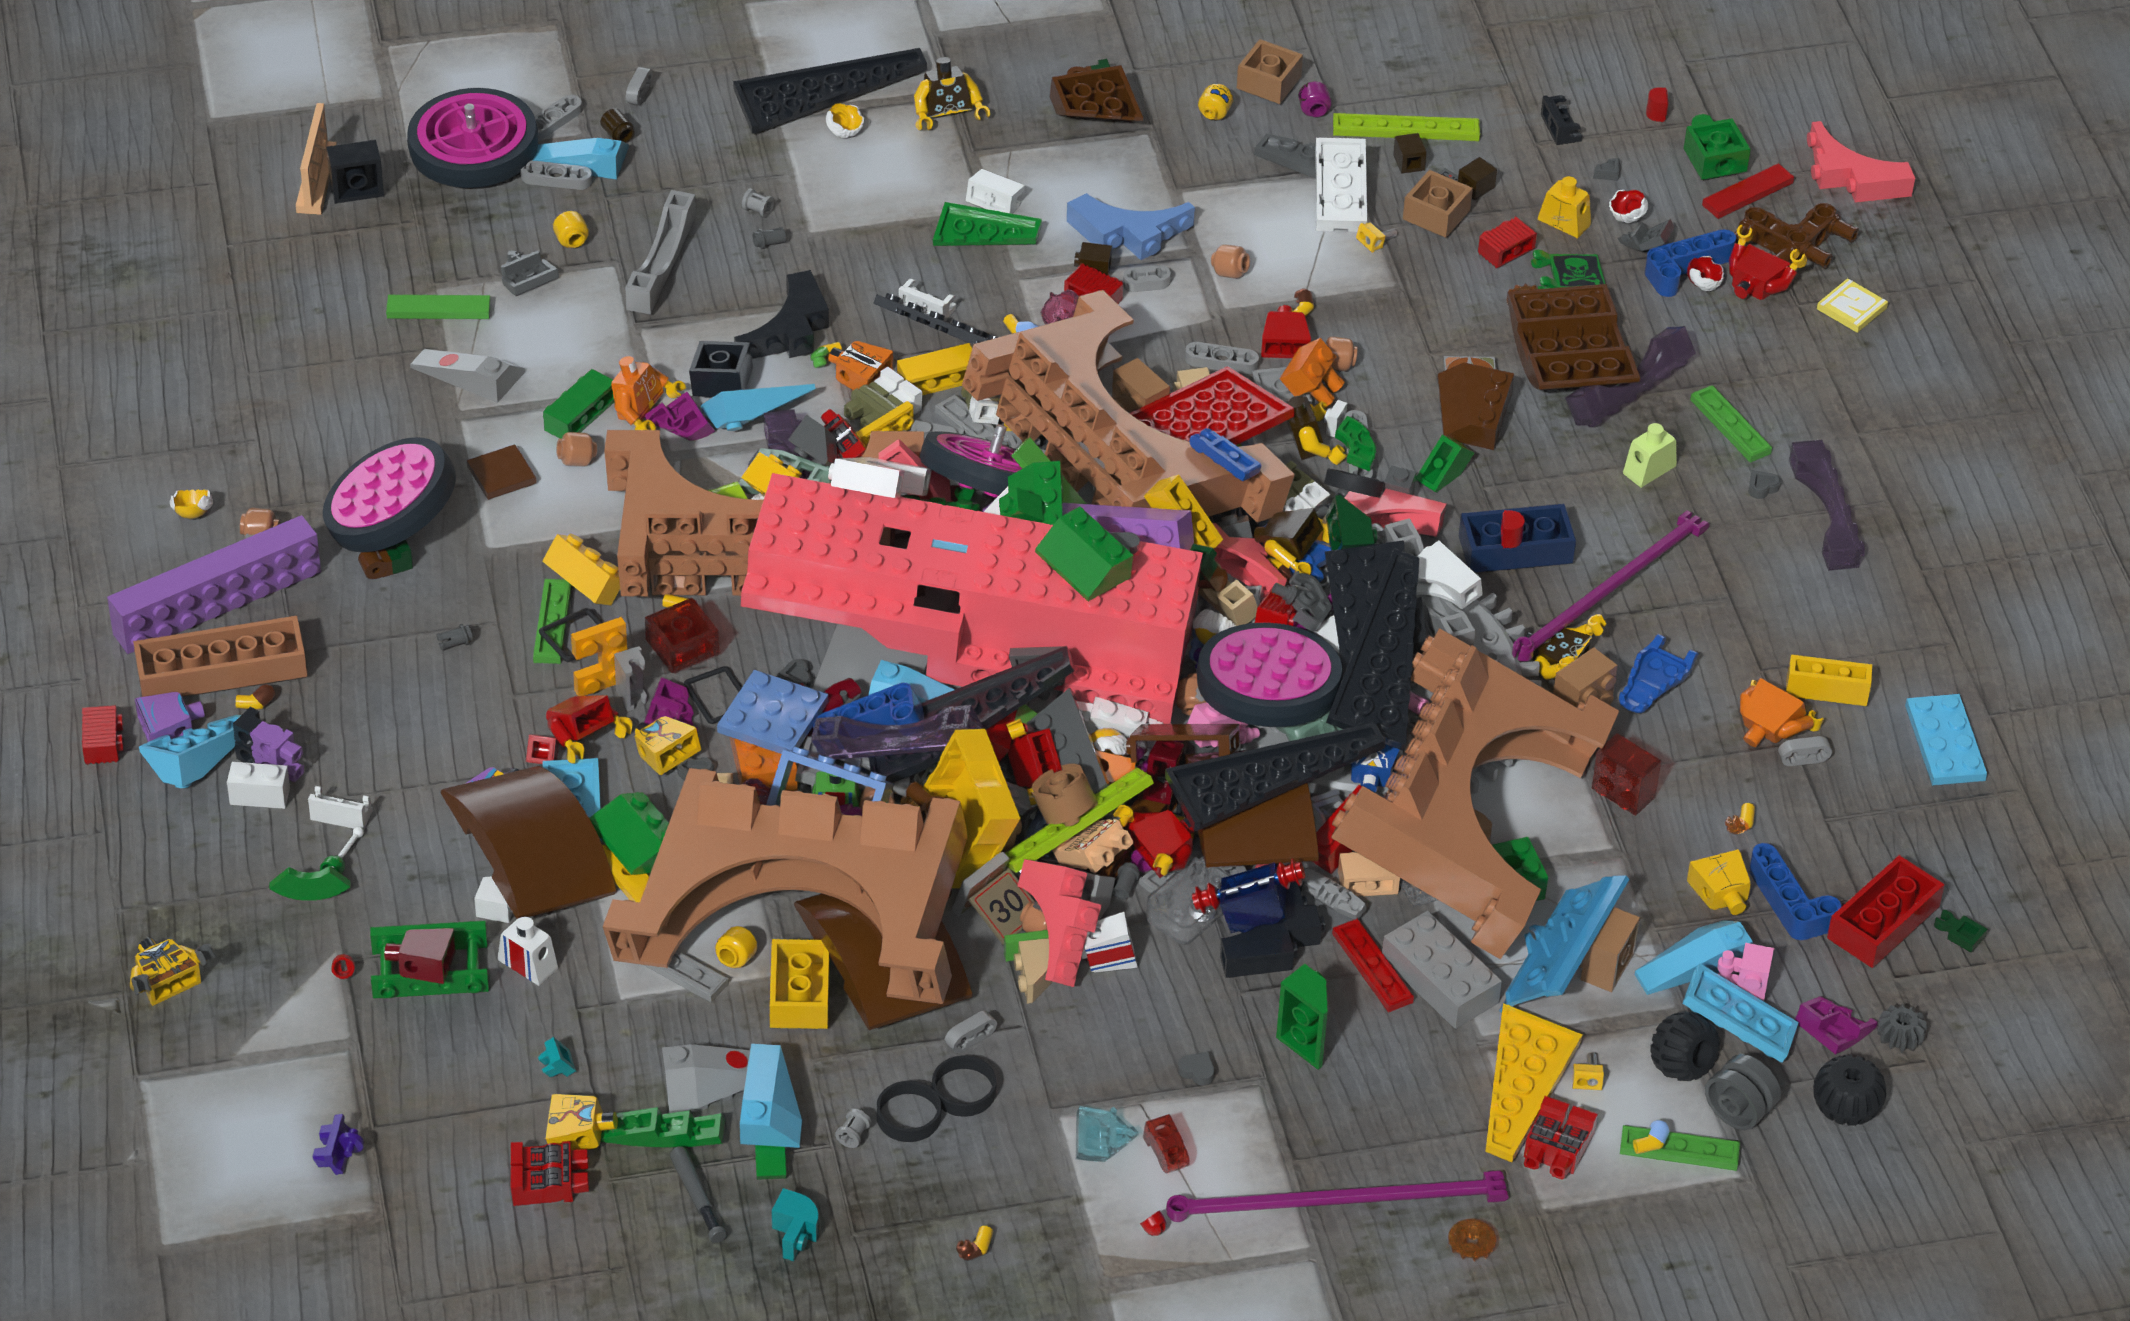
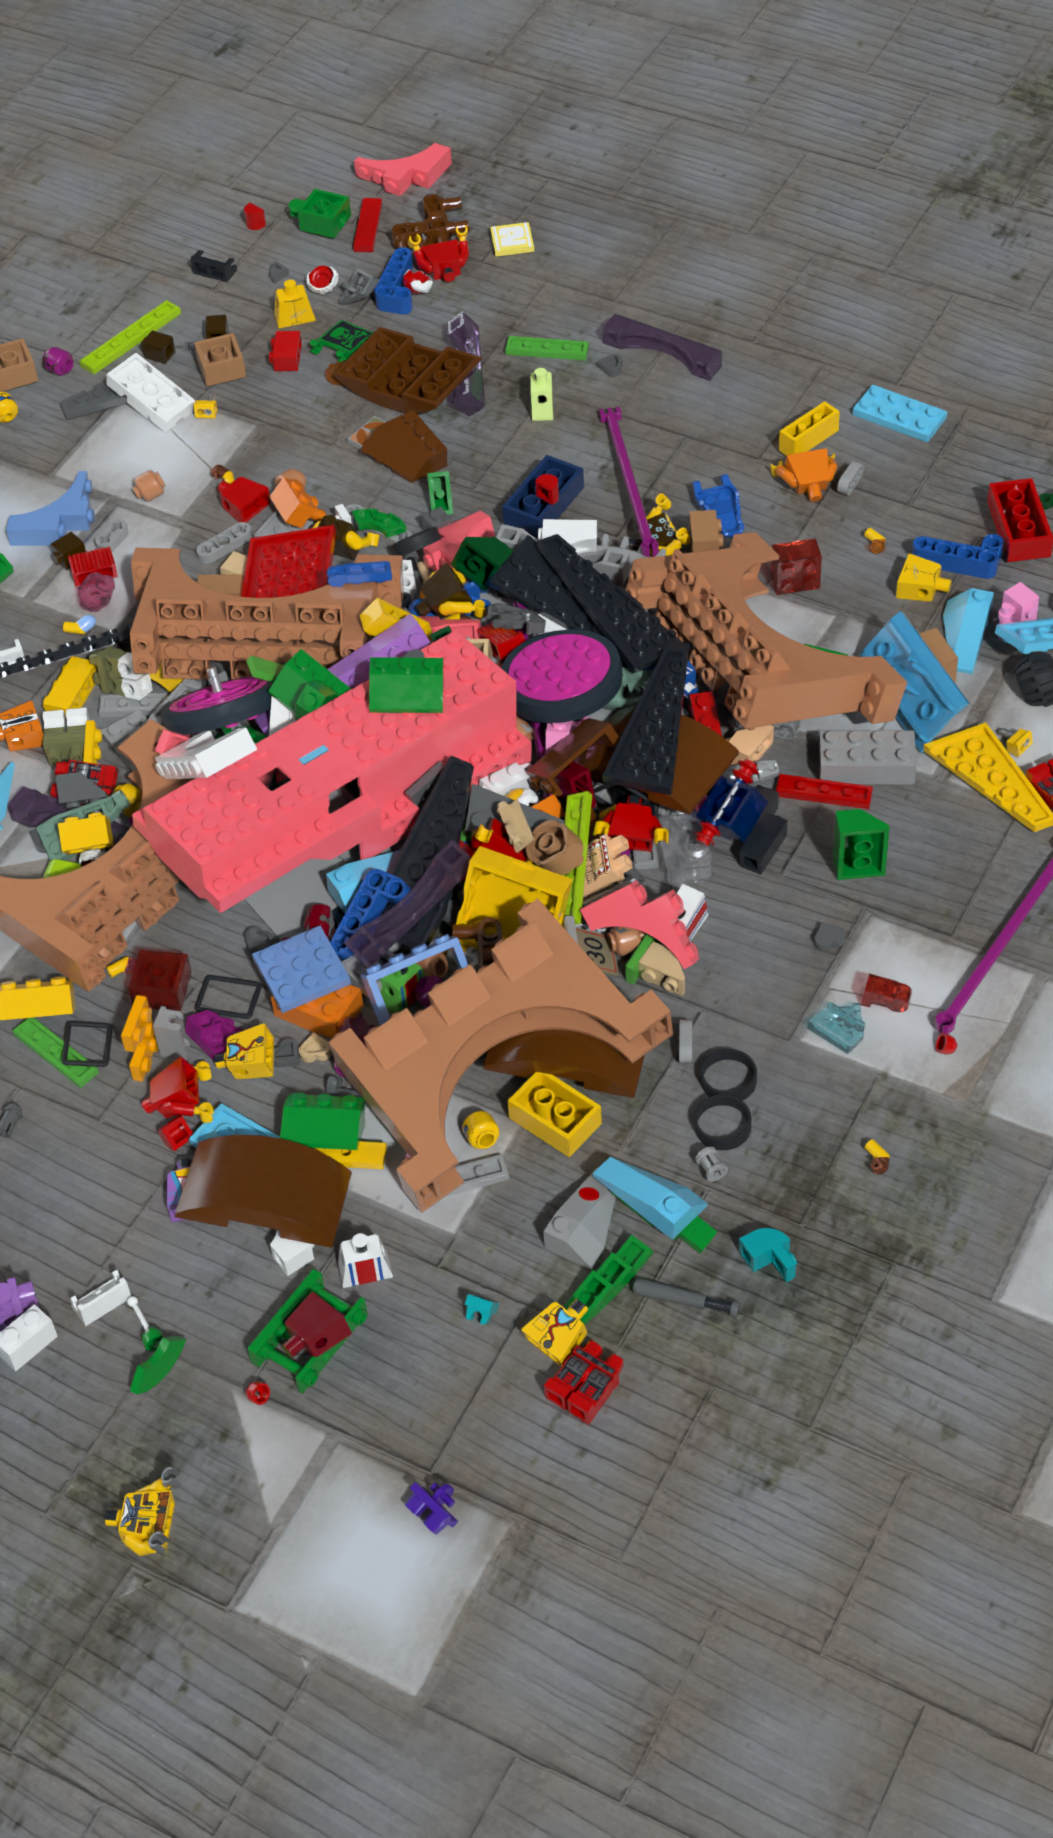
camera: 45 degrees left, 5 degrees up
none -> tan hinge [497,799,535,853]

